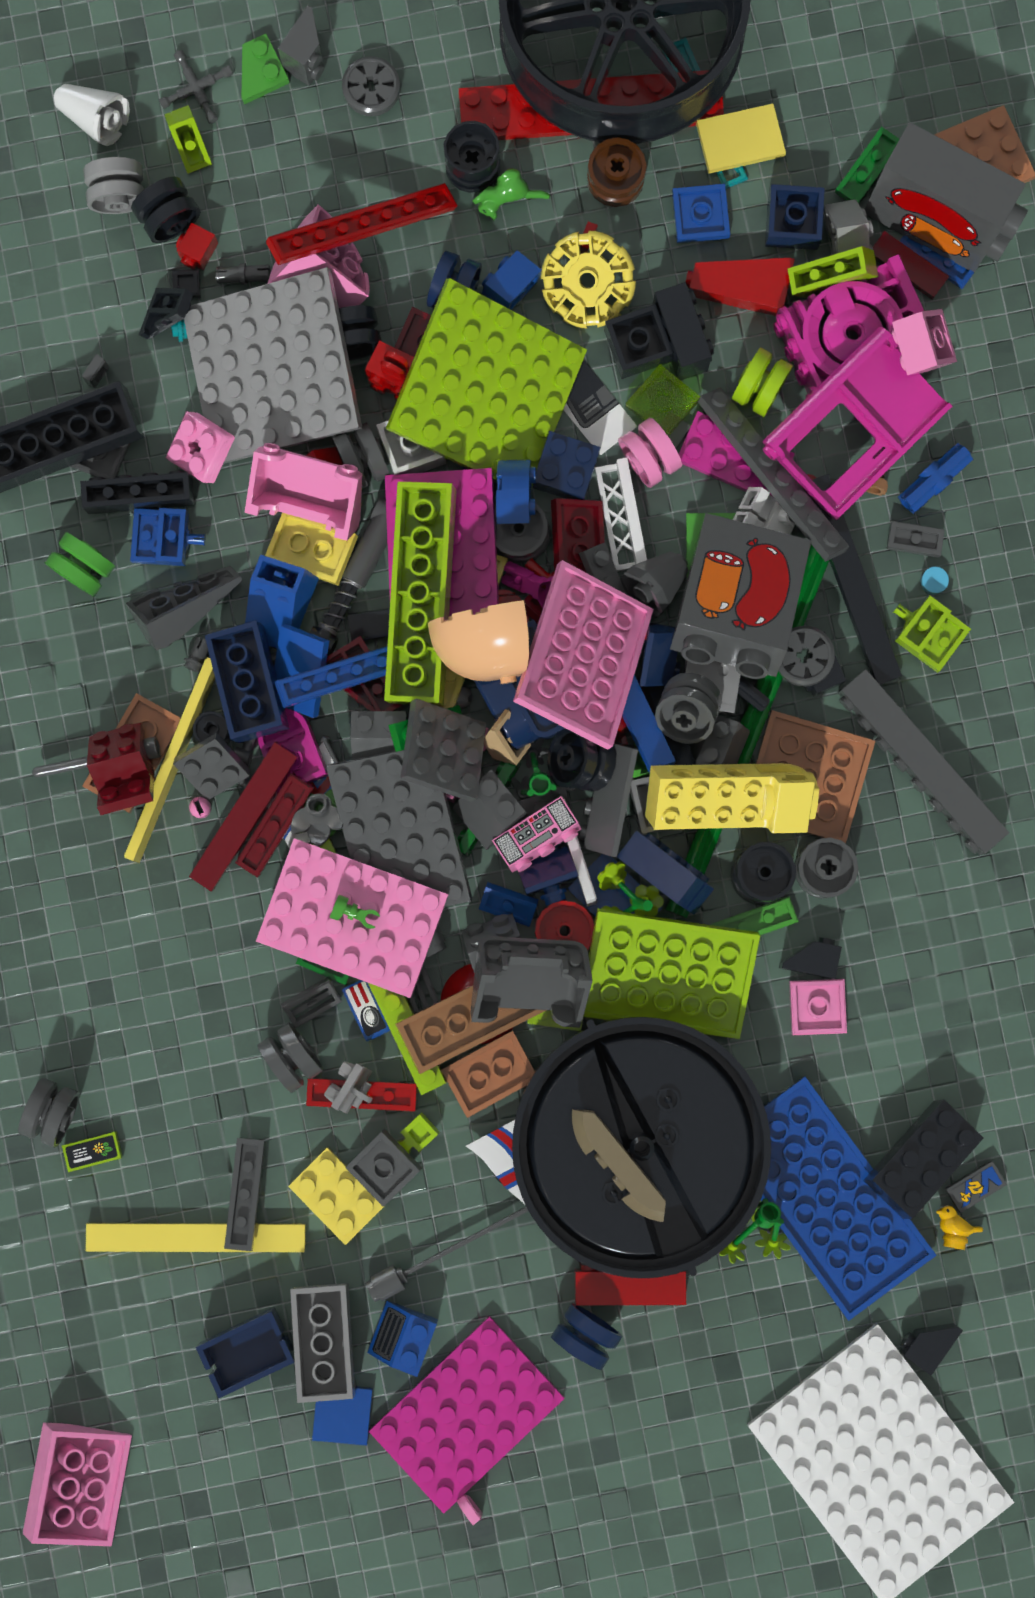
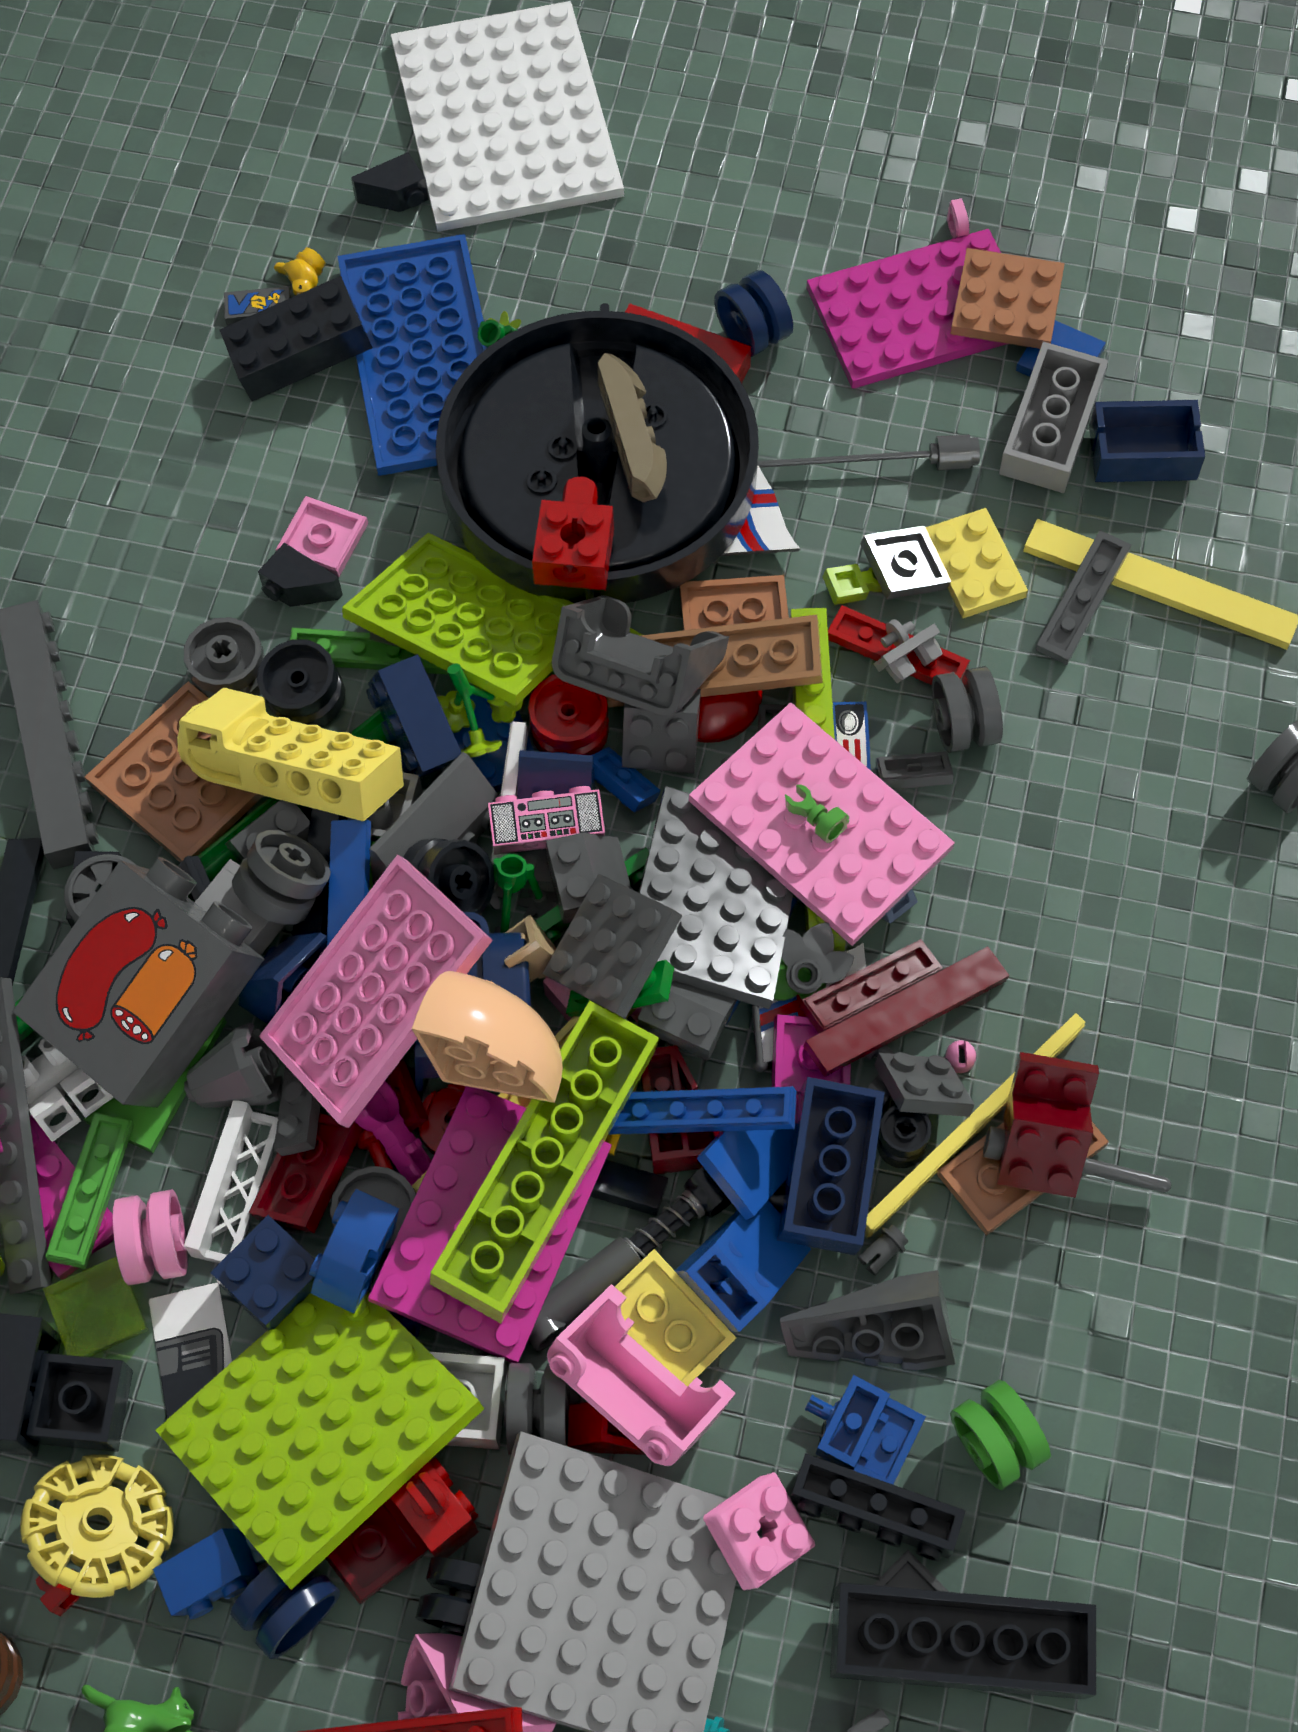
camera: 155 degrees left, 20 degrees down
tile [62,1131,123,1172] -> none
blue slope [367,1300,438,1377] -> none
none -> bright green tile [45,1112,134,1269]
none -> red brick [532,477,614,590]
none -> nougat plate [950,248,1065,349]

